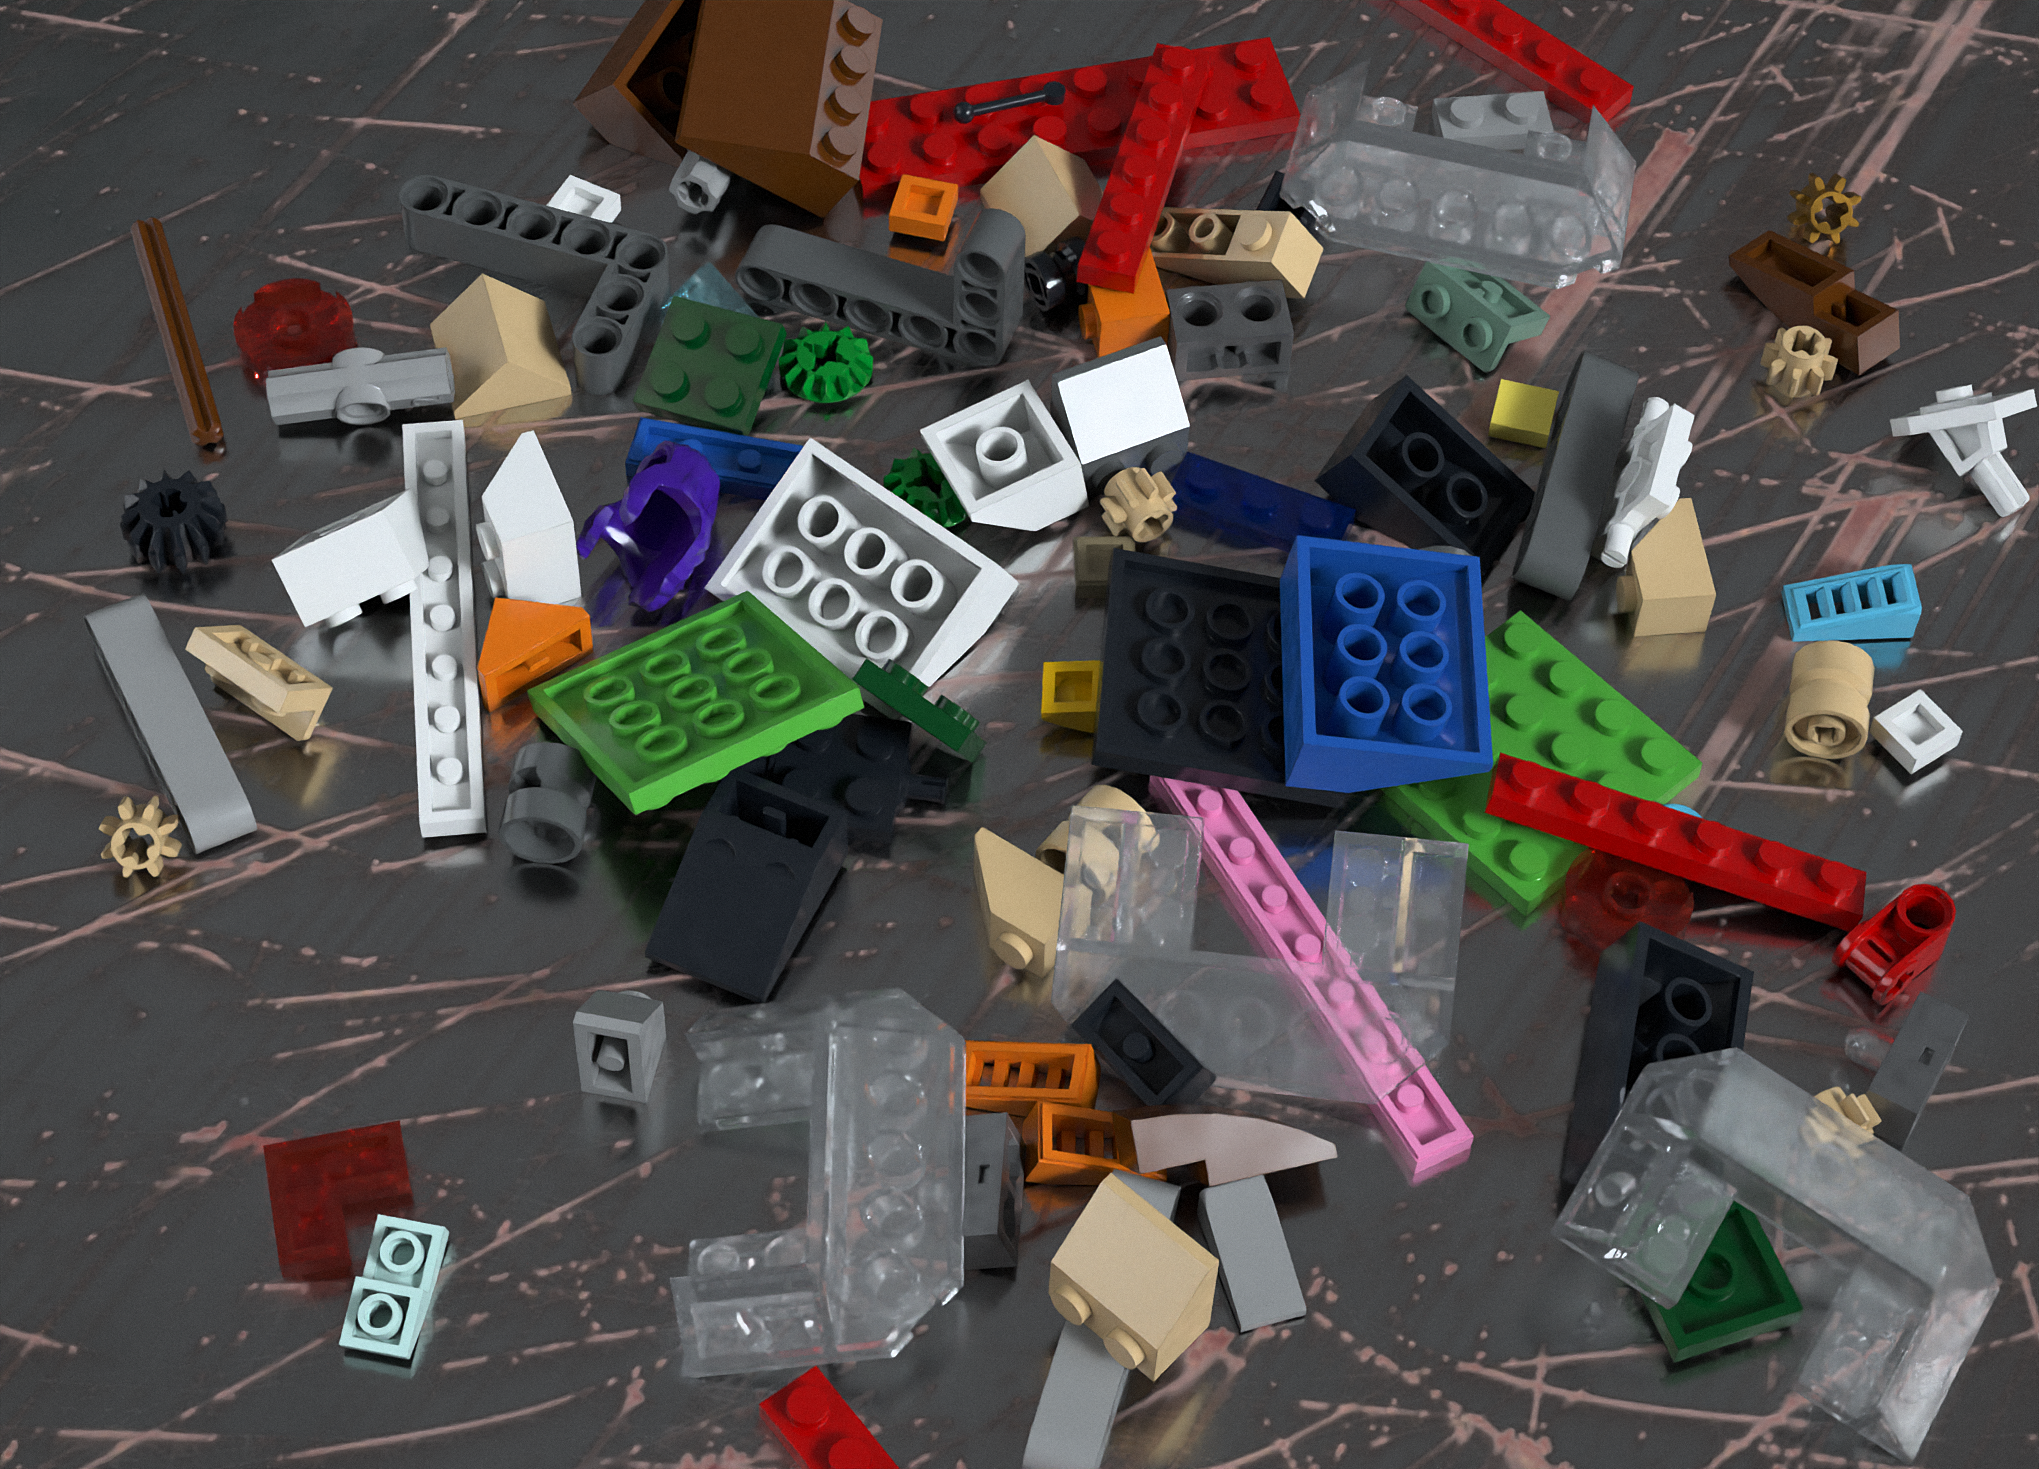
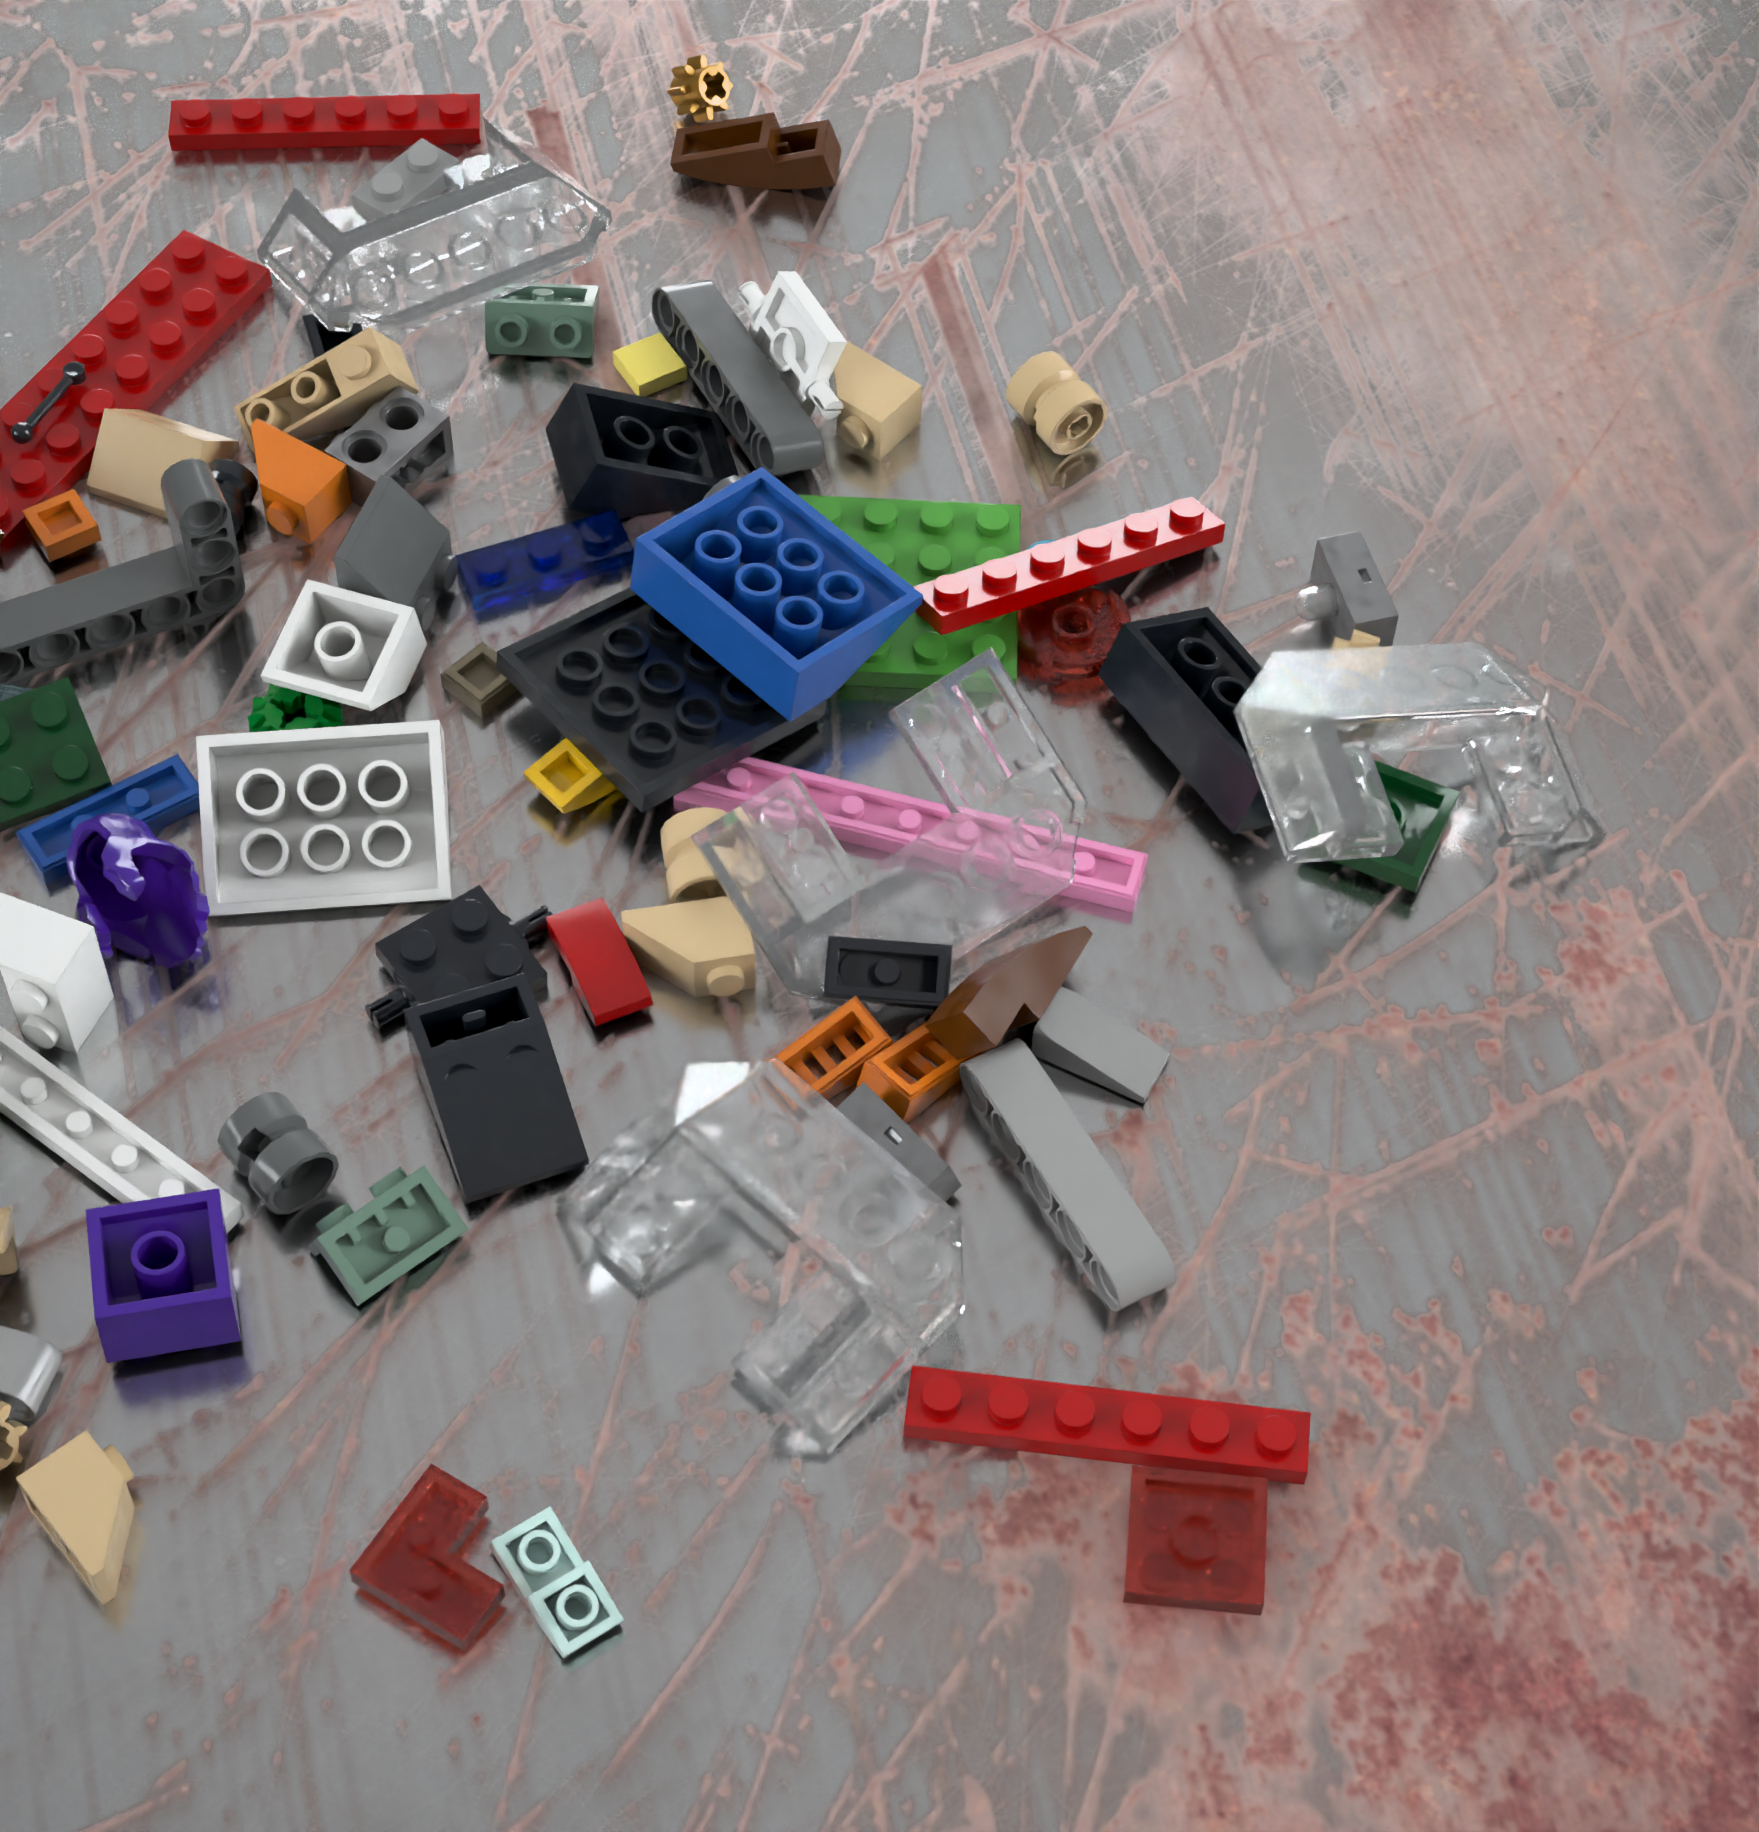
camera: 45 degrees left, 0 degrees up
orange slope [477,597,594,713] -> none
bright green plate [527,590,864,815] -> none
light grey slope [573,989,666,1104] -> none
green gear [779,321,873,403] -> none
dark green plate [852,658,987,763] -> none
tan slope [1048,1173,1219,1382] -> none
red plate [1077,43,1212,294] -> none
tan gear [1100,467,1177,542] -> none
tan gear [1760,326,1838,398] -> none
medium azure slope [1781,564,1922,642] -> none
red piece [1831,884,1956,1006] -> none
white plate [1869,689,1963,774] -> none
white piece [1890,384,2037,517] -> none
none -> tan slope [16,1430,135,1605]
none -> dark purple slope [86,1188,241,1363]
none -> sand green bracket [308,1165,469,1306]
none -> red slope [546,897,653,1026]

